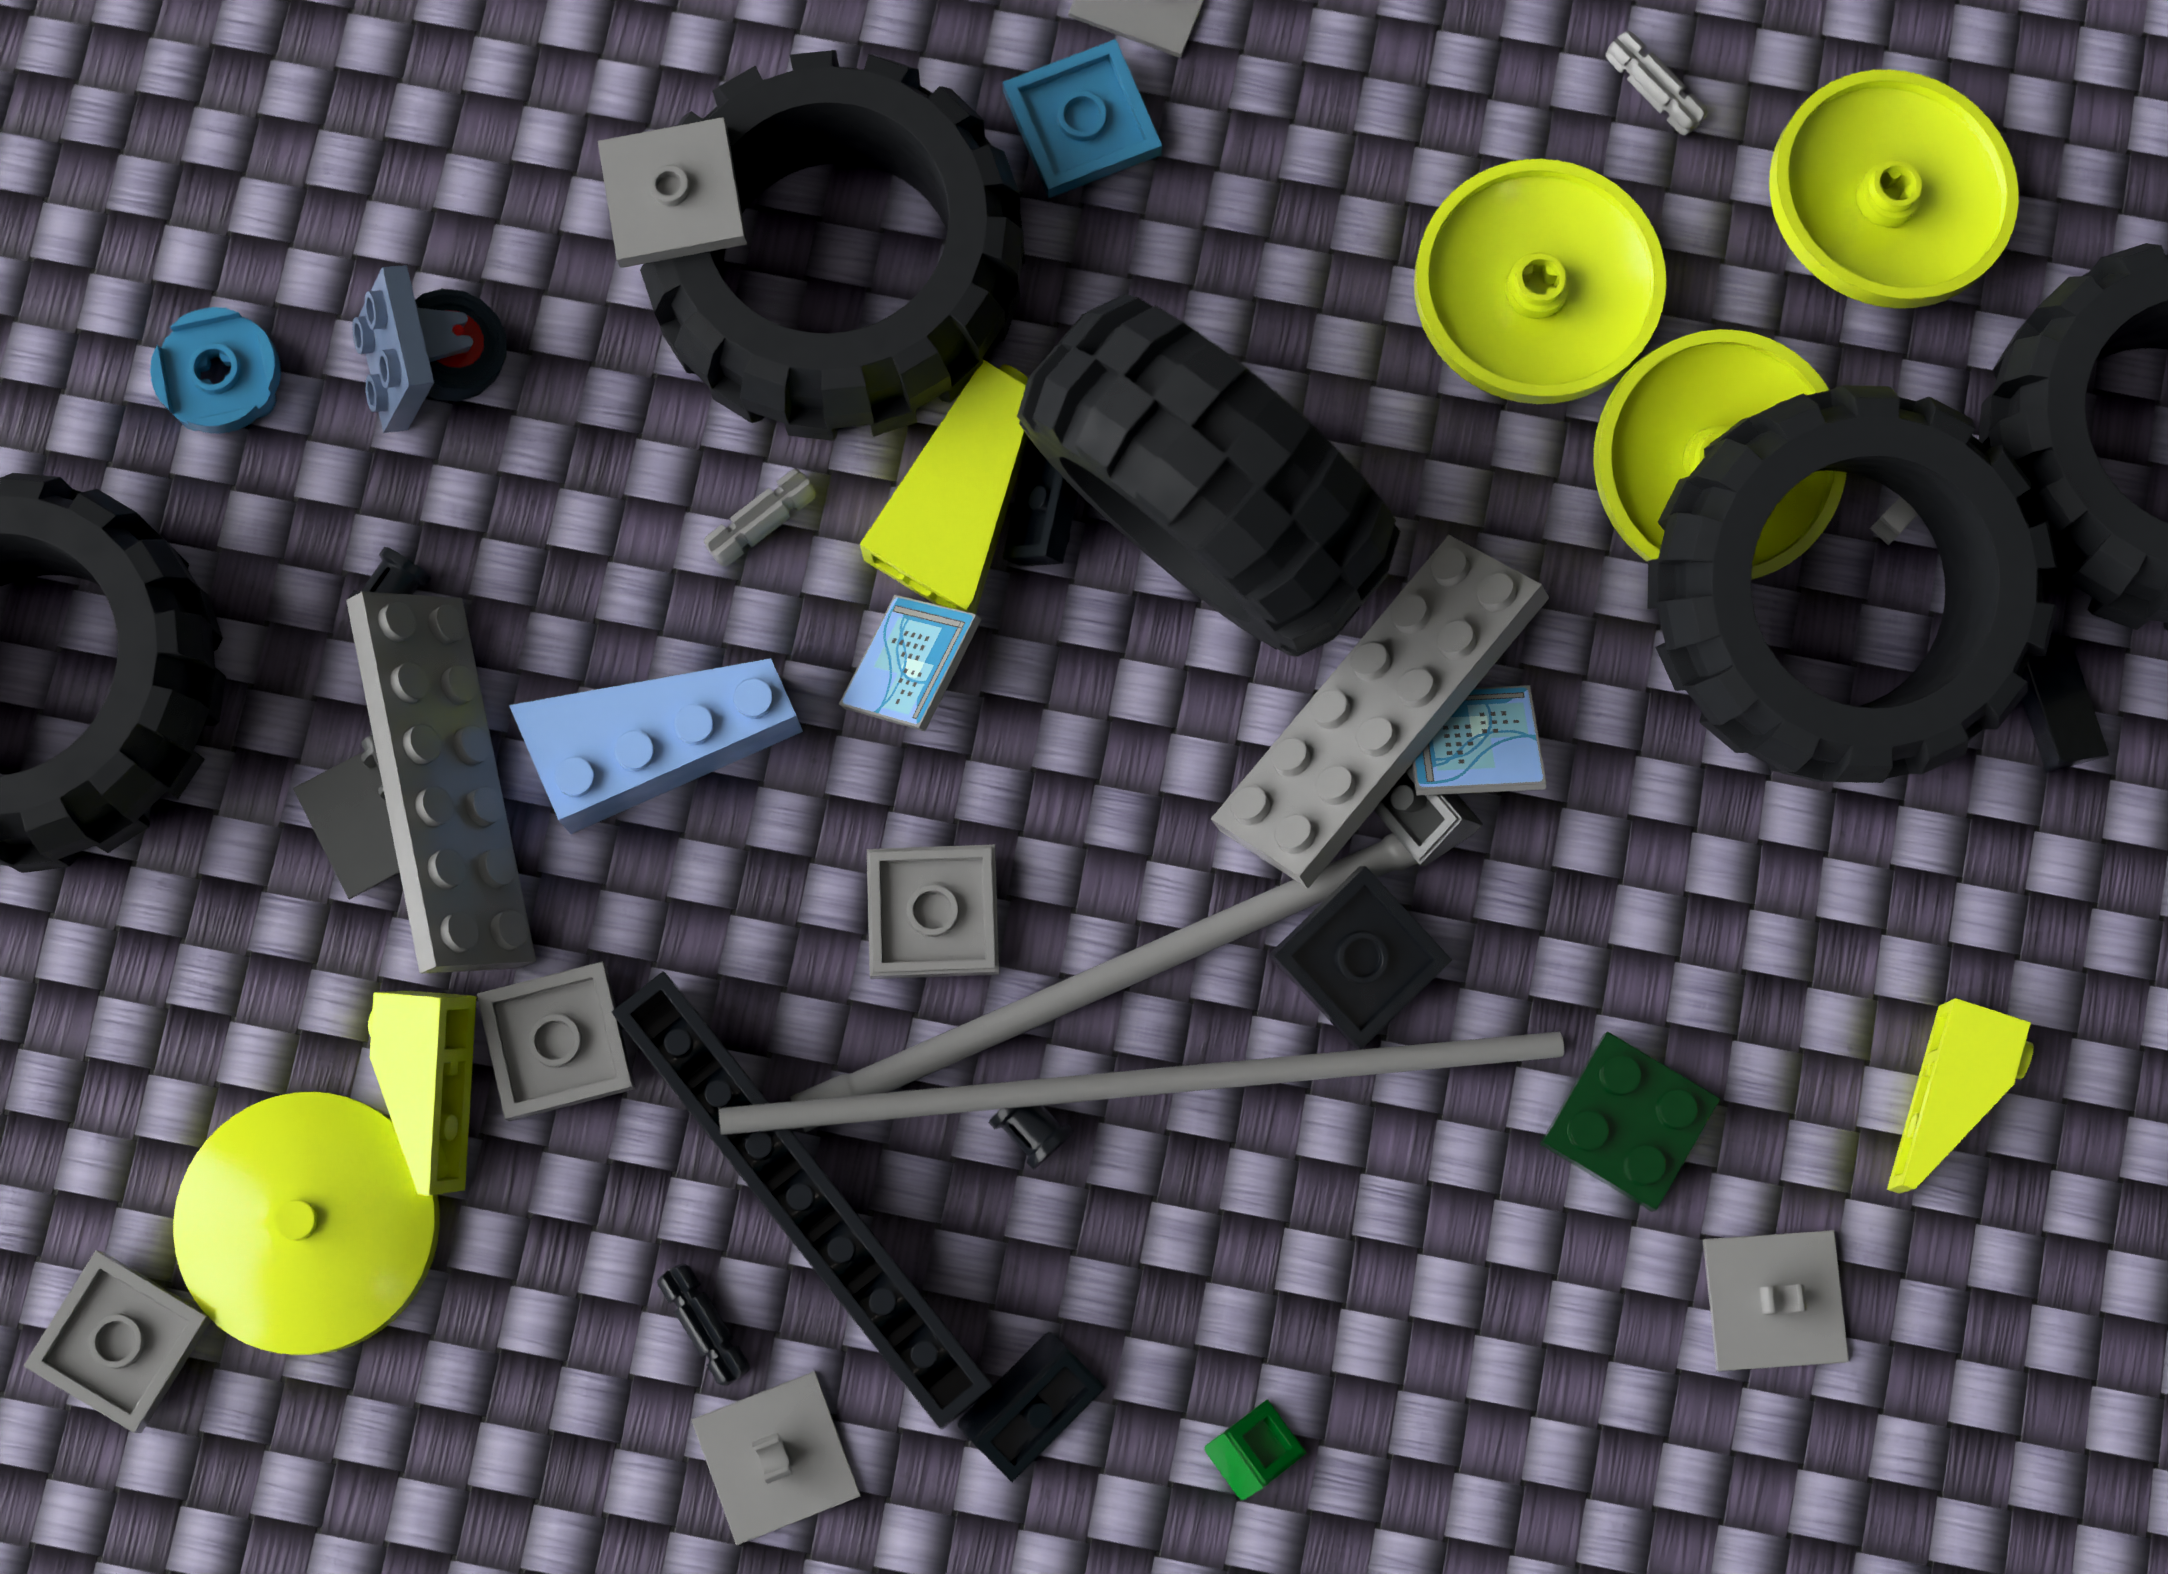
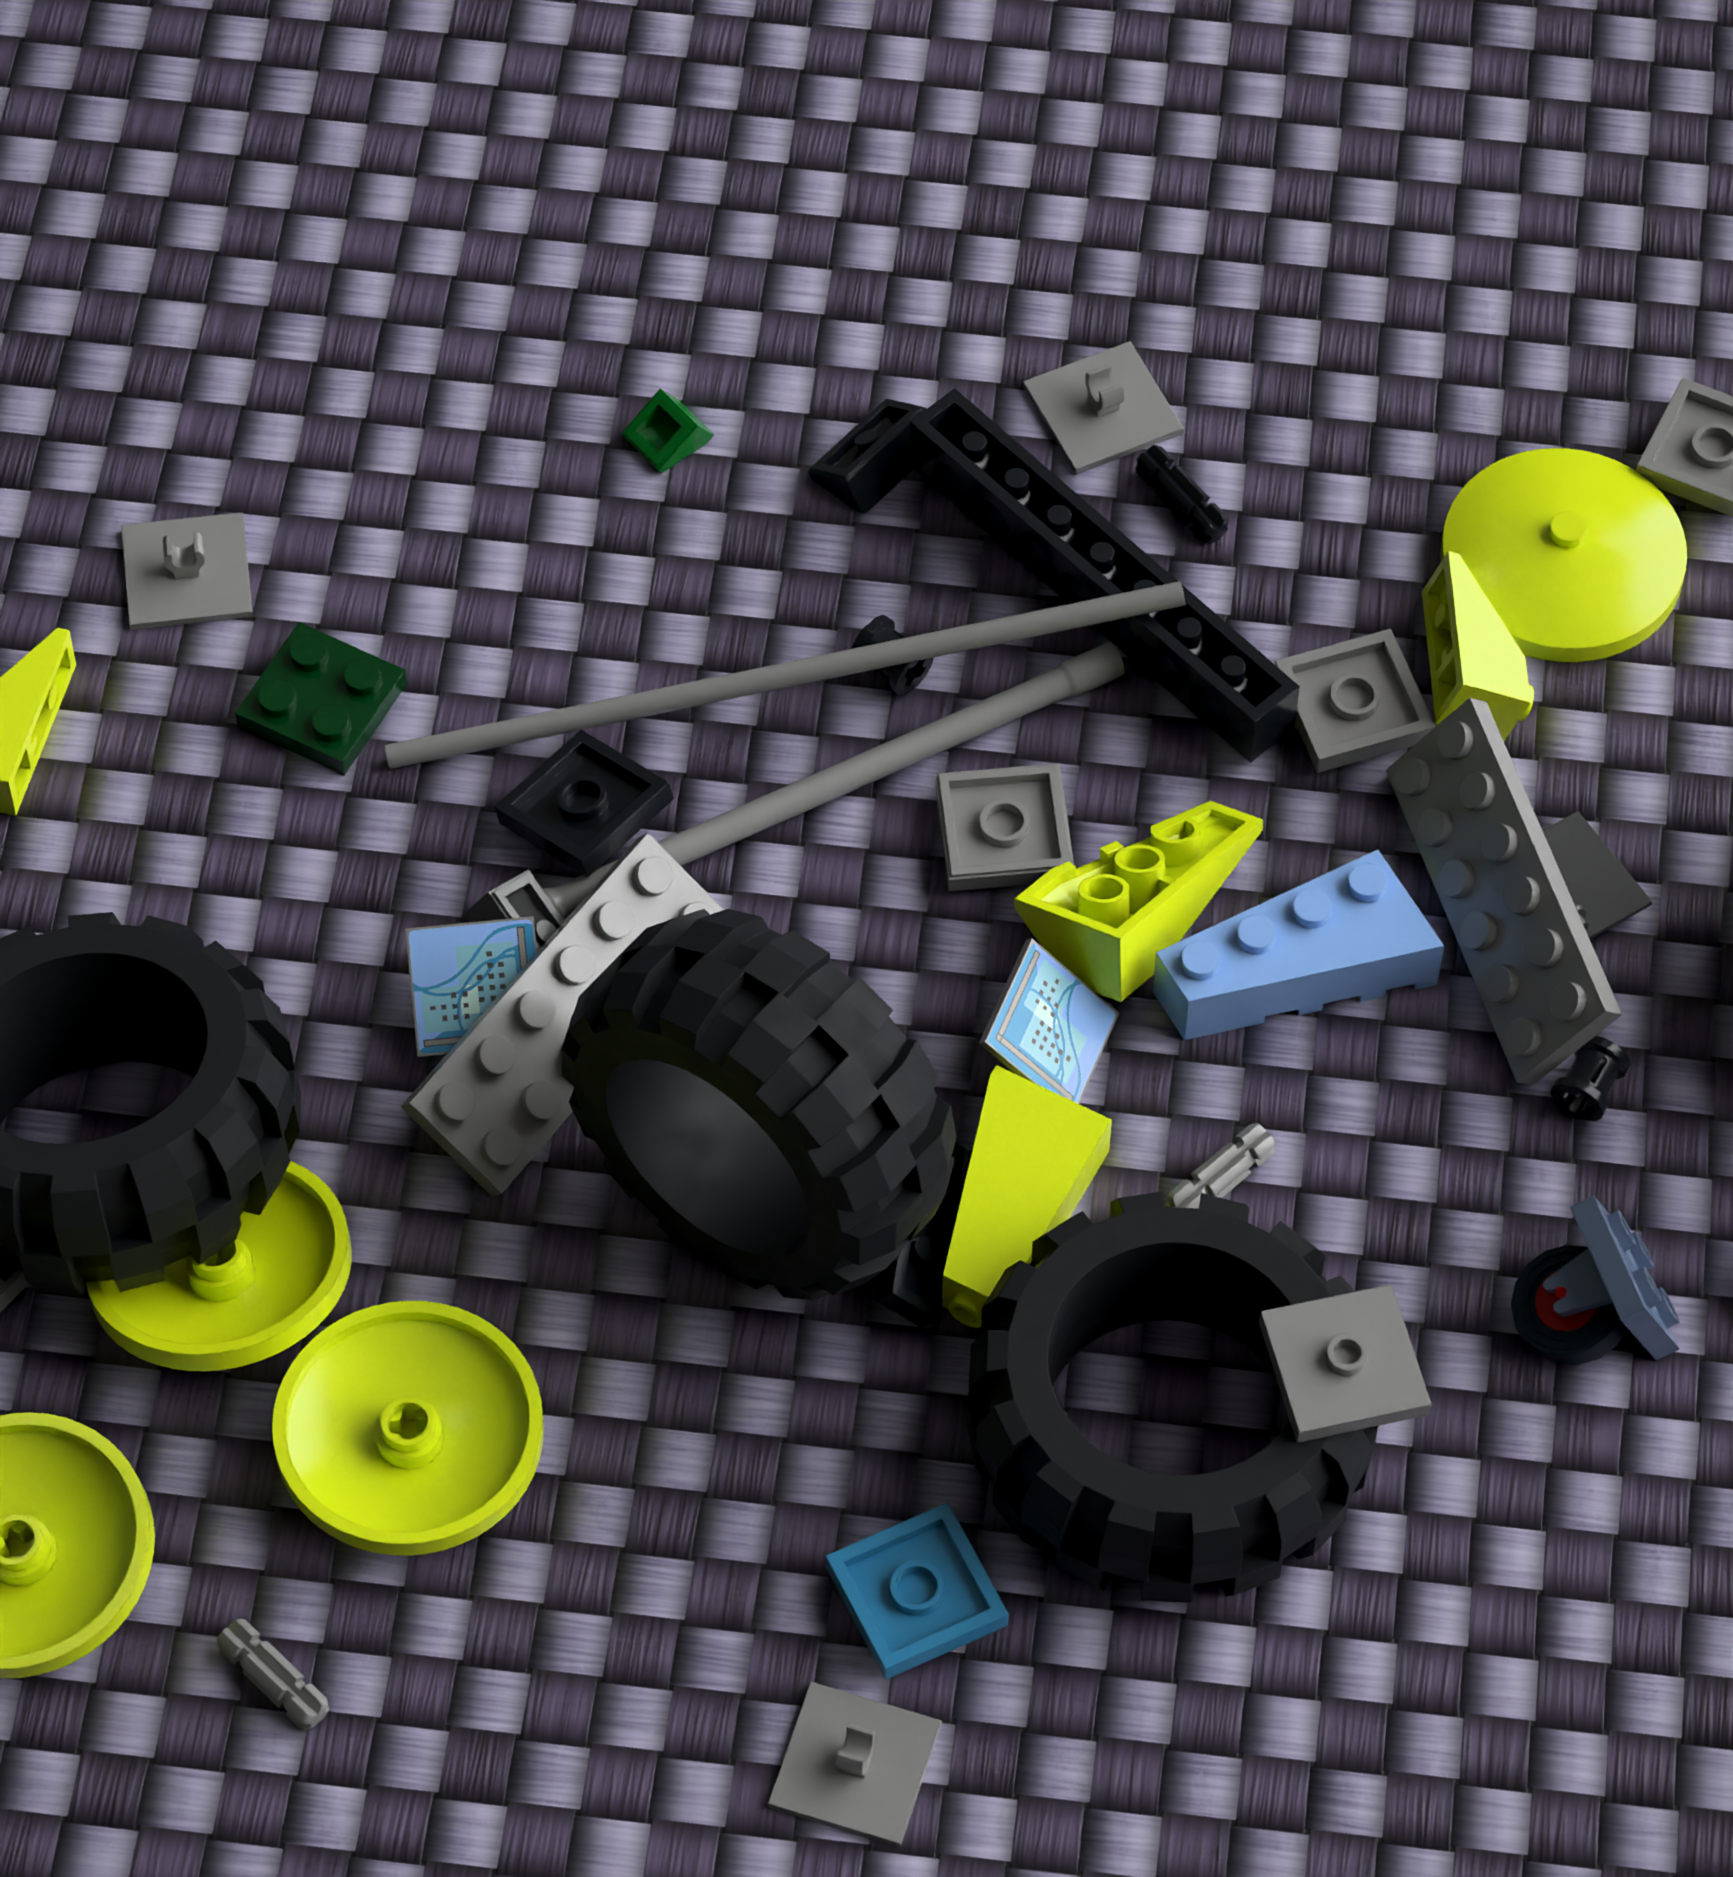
camera: 175 degrees right, 20 degrees down
none -> neon yellow wedge [1014,800,1263,1002]

